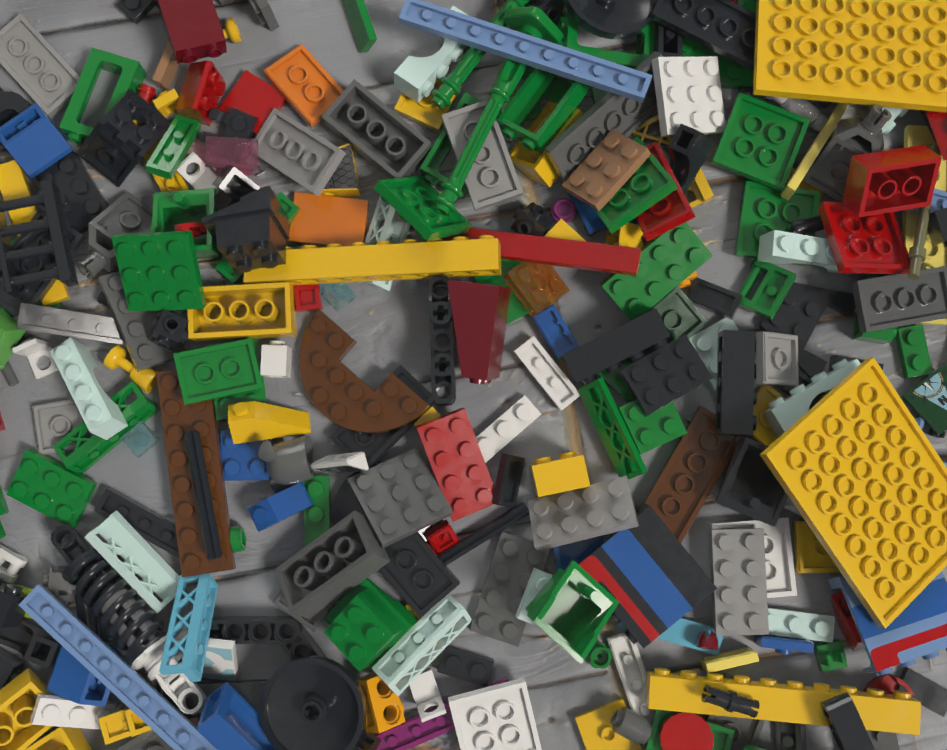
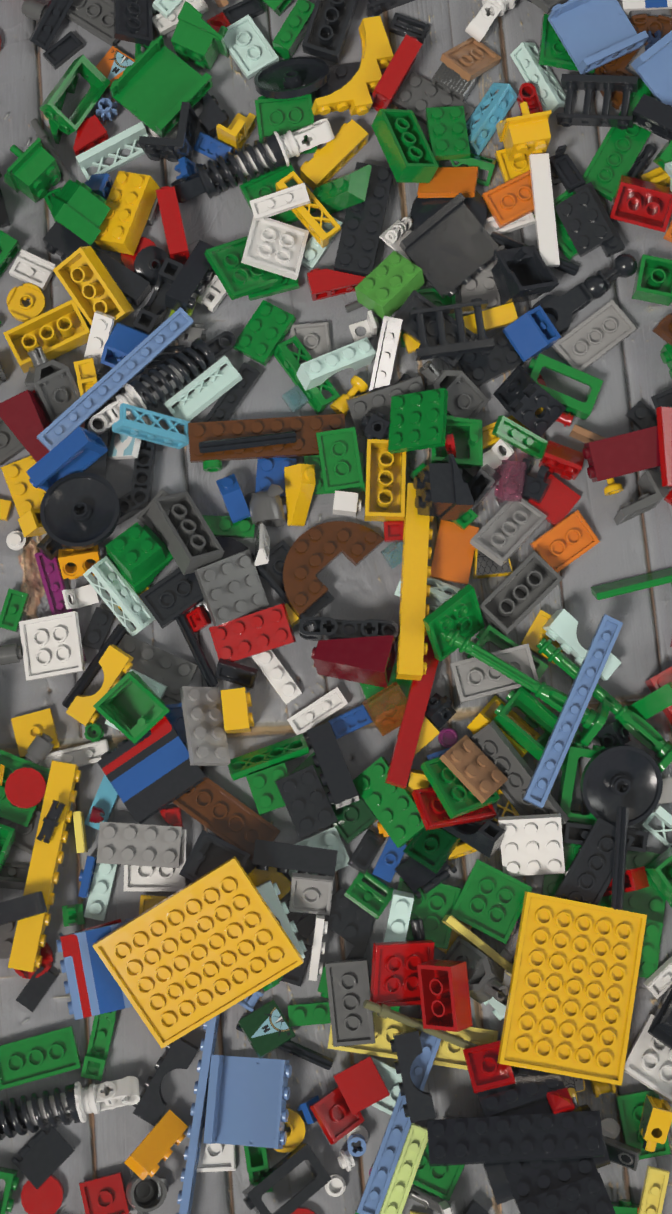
camera: 90 degrees right, 5 degrees down
yellow plate [153,89,180,117] -> none
none -> black axle [62,624,127,709]
none -> yellow arch [66,645,134,726]
none -> red tile [160,807,183,827]
none -> white plate [309,914,328,981]
none -> blue plate [372,837,407,883]
none -> black piece [395,857,457,899]
none -> dark green tile [403,828,460,874]

